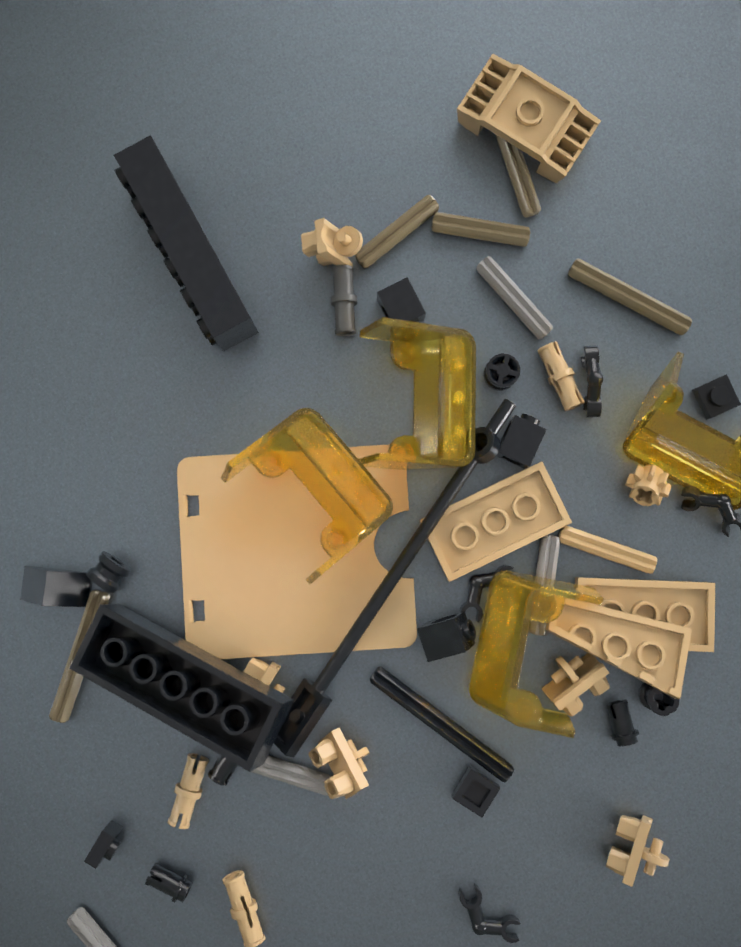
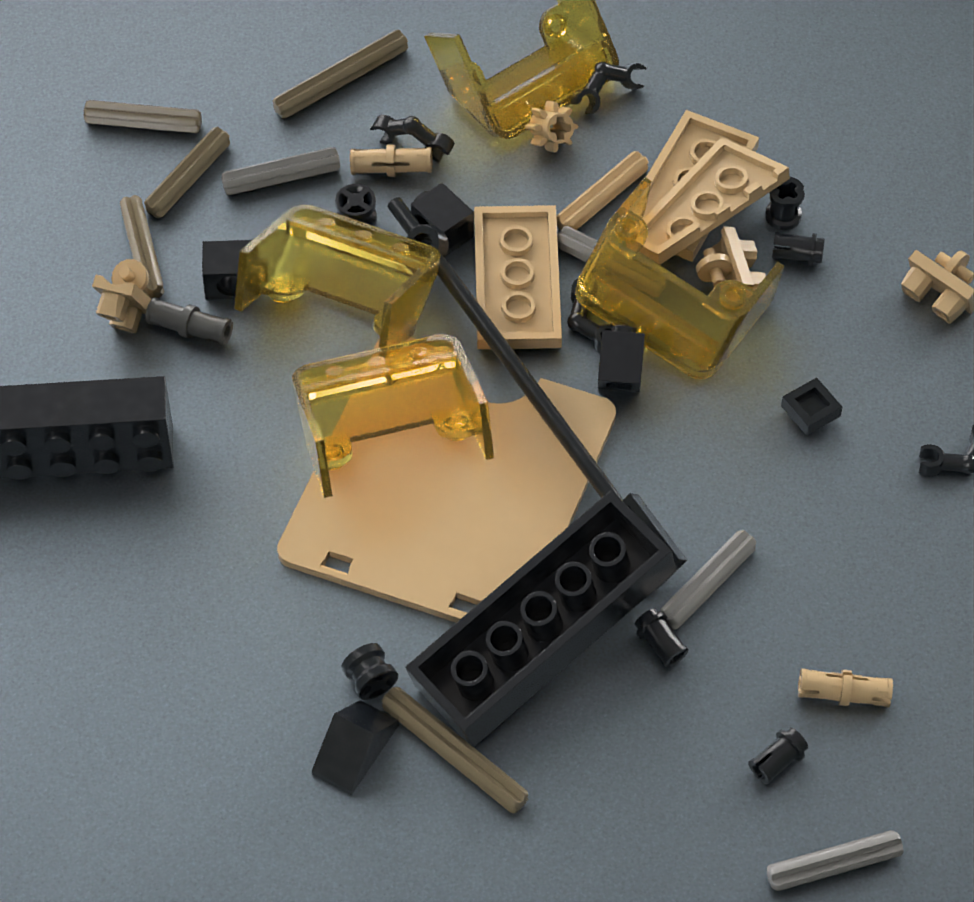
camera: 65 degrees left, 30 degrees down
black plate [84,820,123,869] -> none
tan pin [167,753,209,829] -> none
tan hips [309,727,370,799] -> none
black axle [370,667,514,782] -> none
tan plate [457,54,601,183] -> none
black plate [692,374,741,420] -> none

